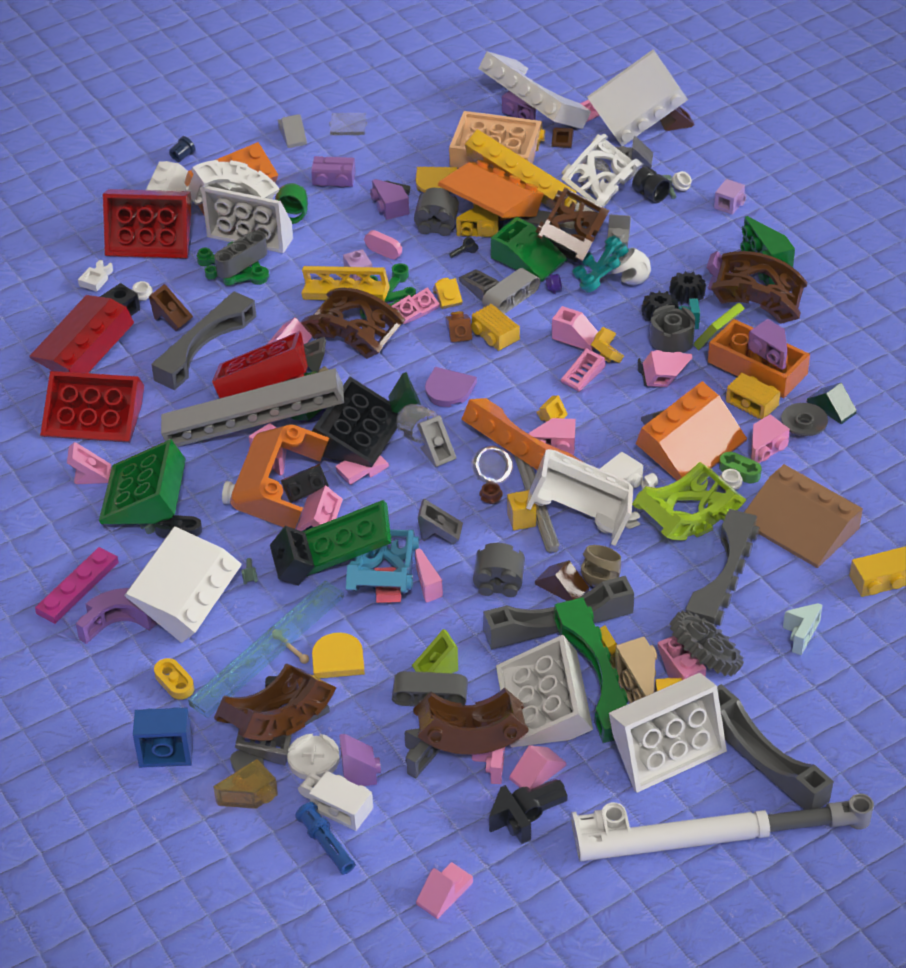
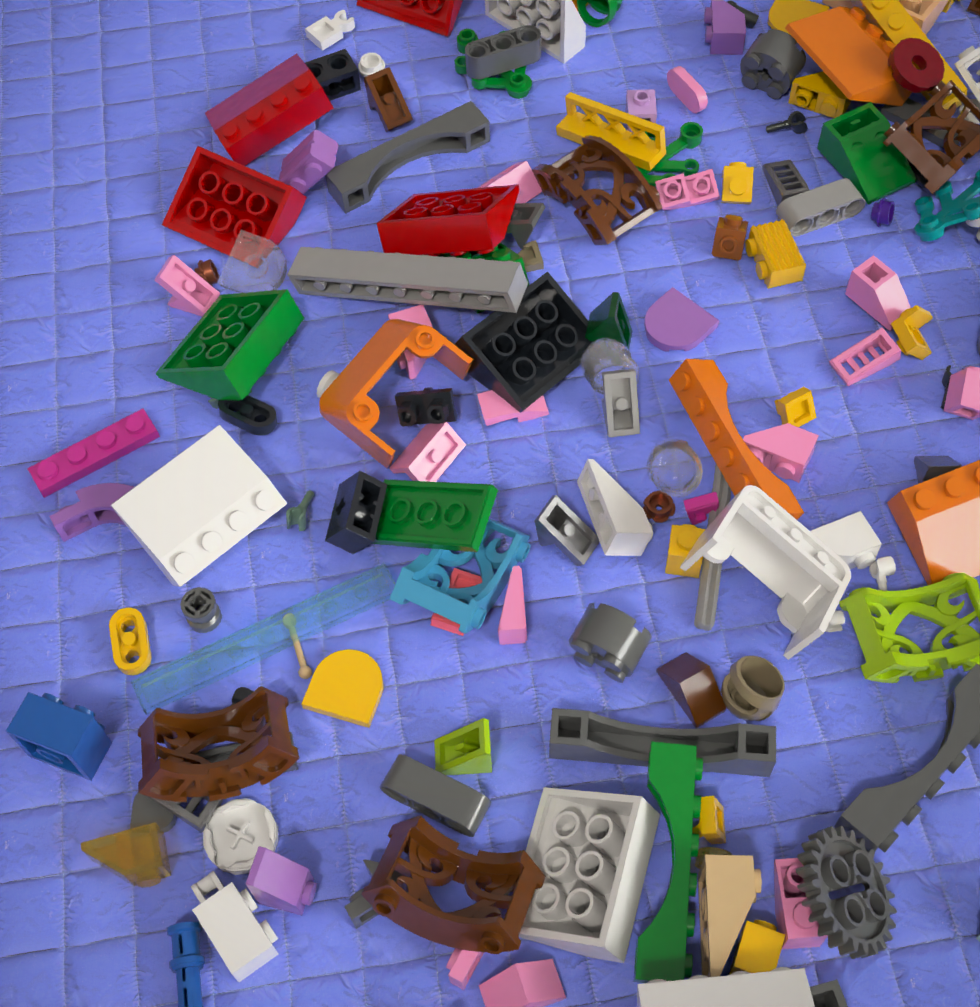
camera: 25 degrees right, 15 degrees up
none -> dark grey wheel [180,587,222,633]
none -> copper plate [194,259,220,287]
none -> clear tile [217,230,287,293]
none -> medium lavender brick [279,130,339,195]
none -> white slope [577,459,654,556]
none -> dark pink tile [683,492,719,525]
none -> dark red tile [888,38,945,93]

